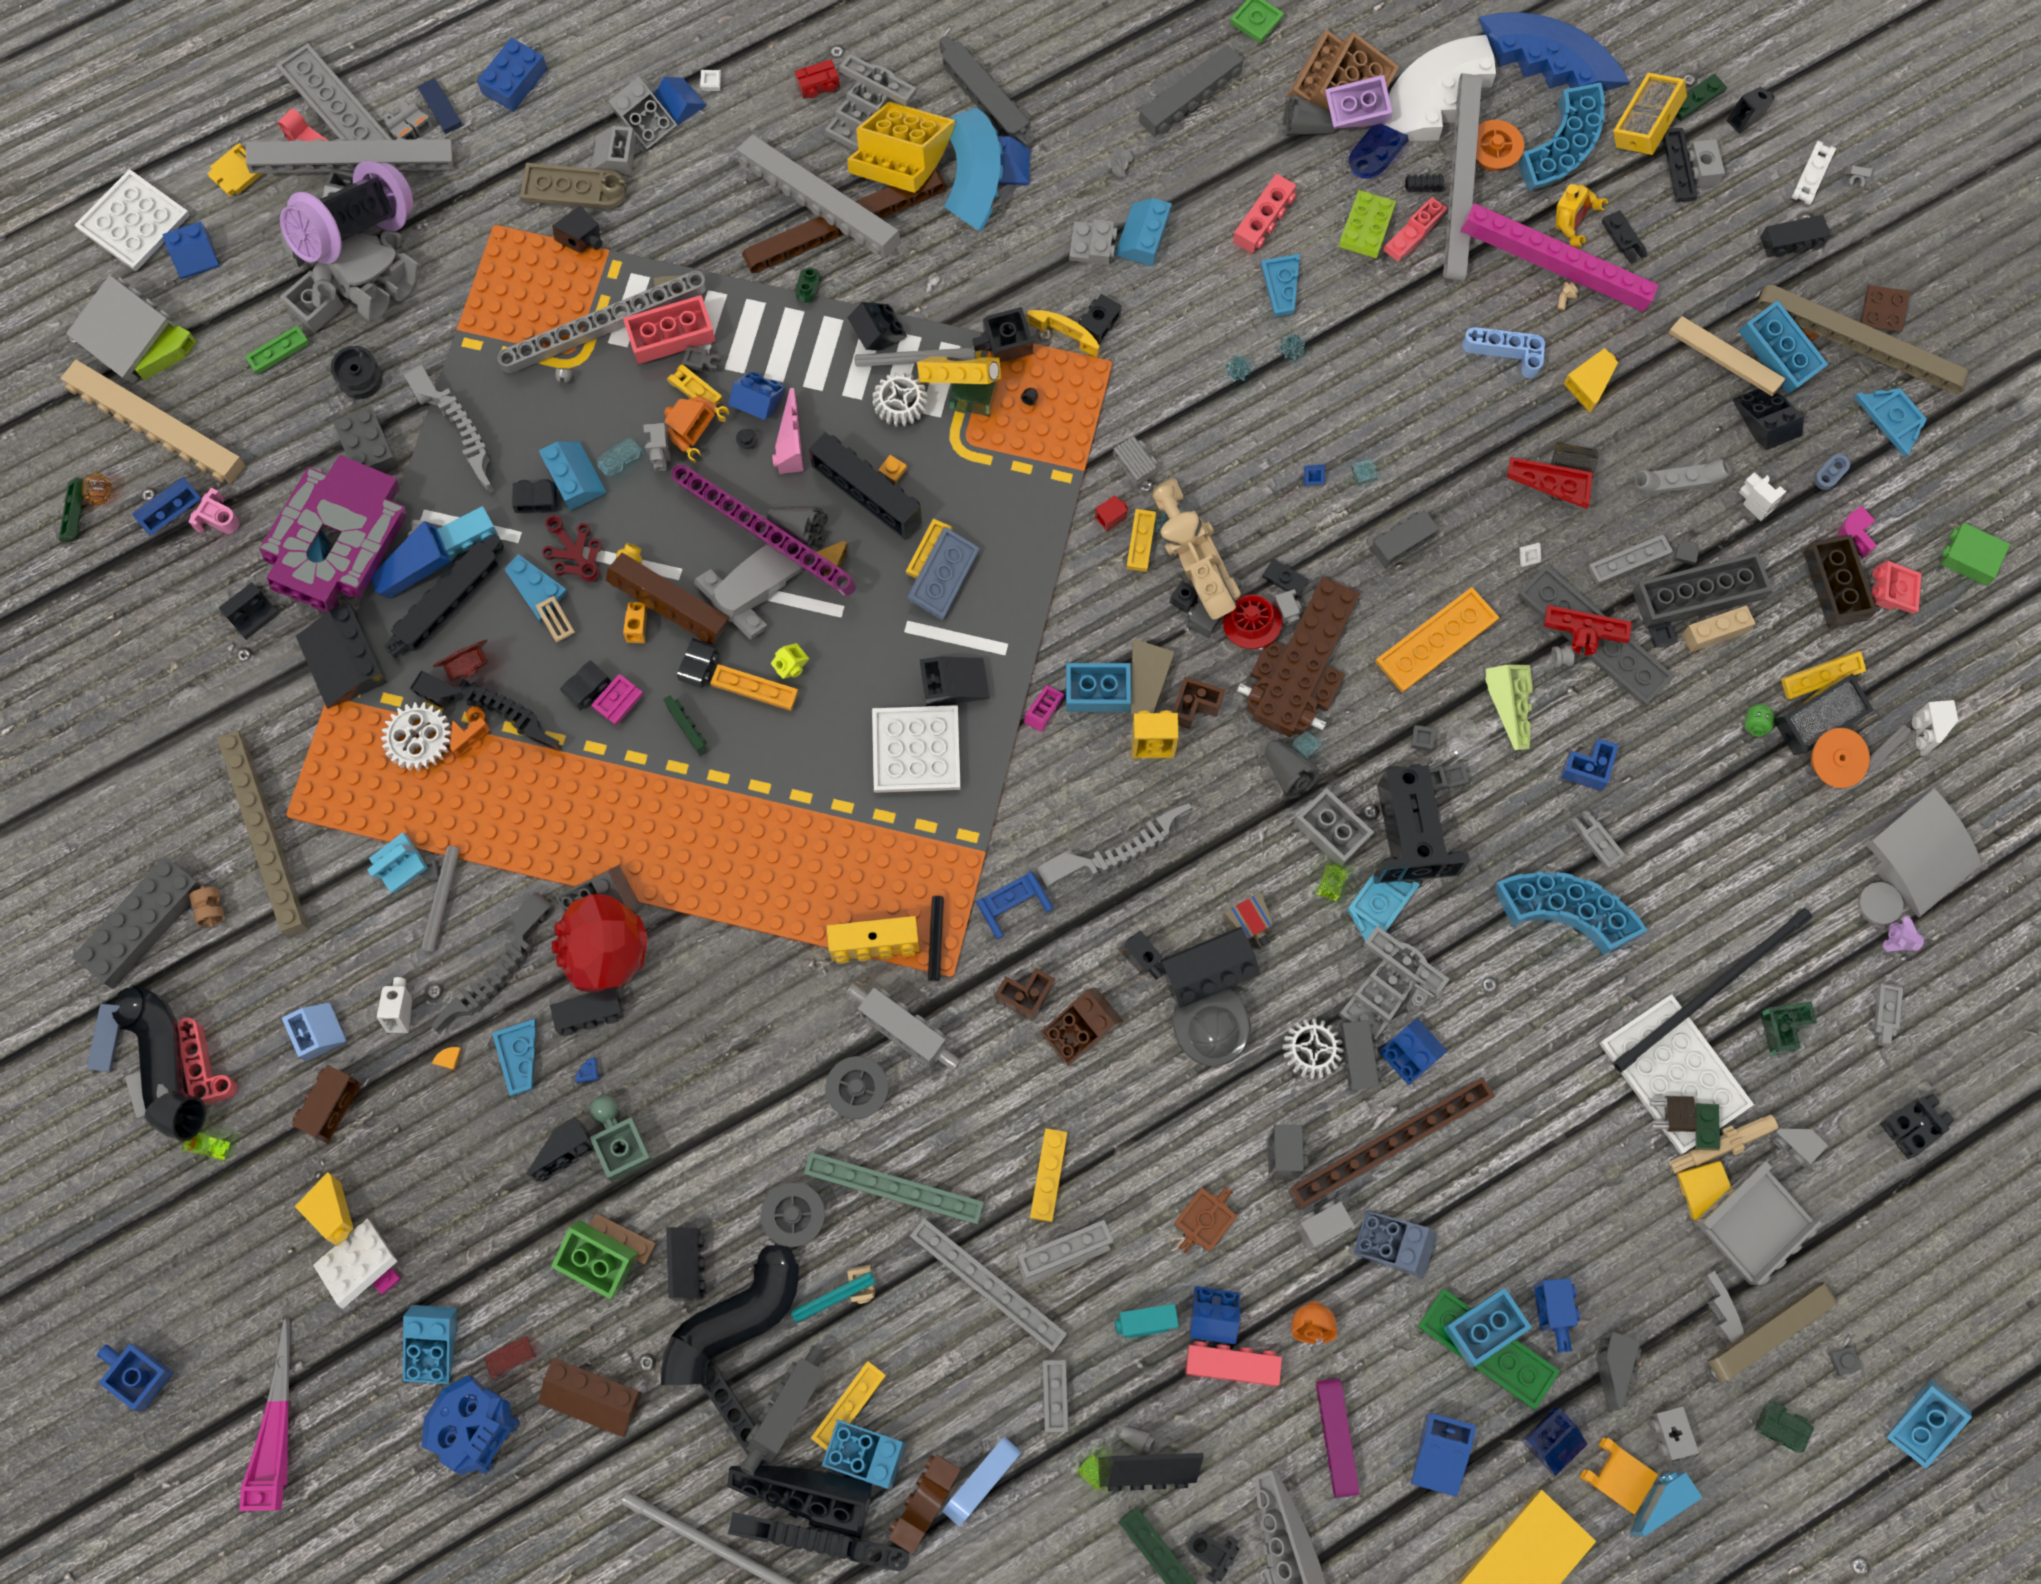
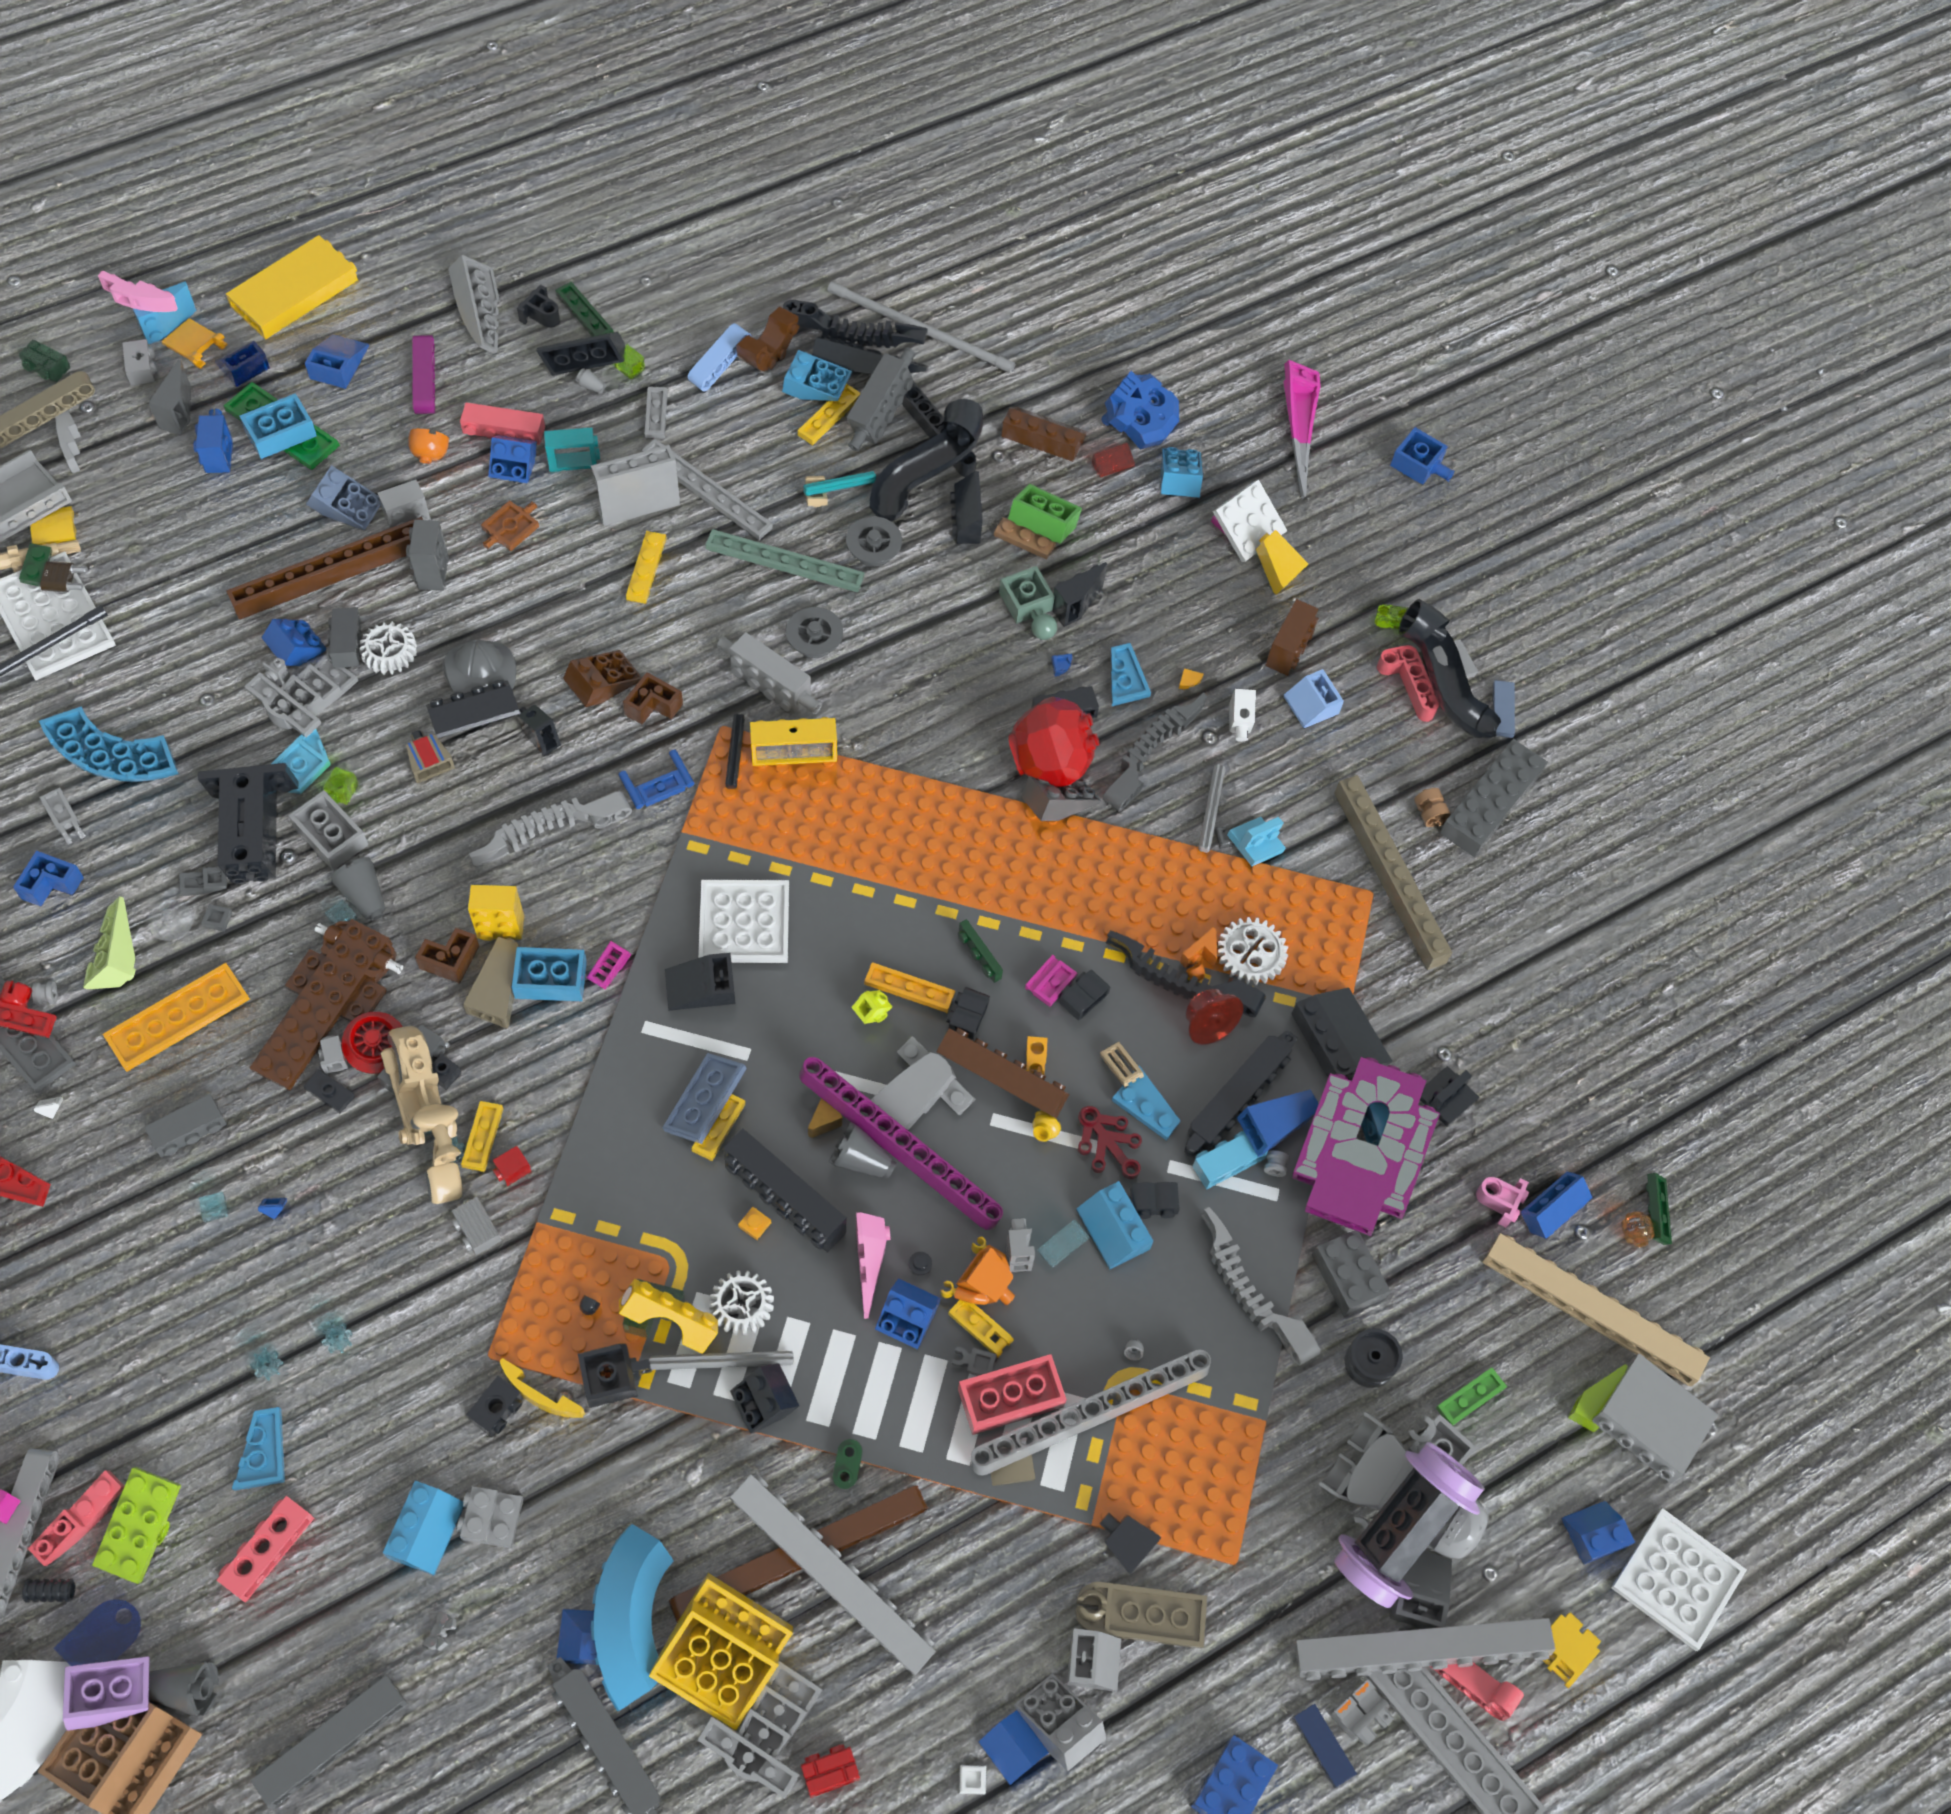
camera: 175 degrees right, 10 degrees down
none -> bright pink slope [98,271,178,312]

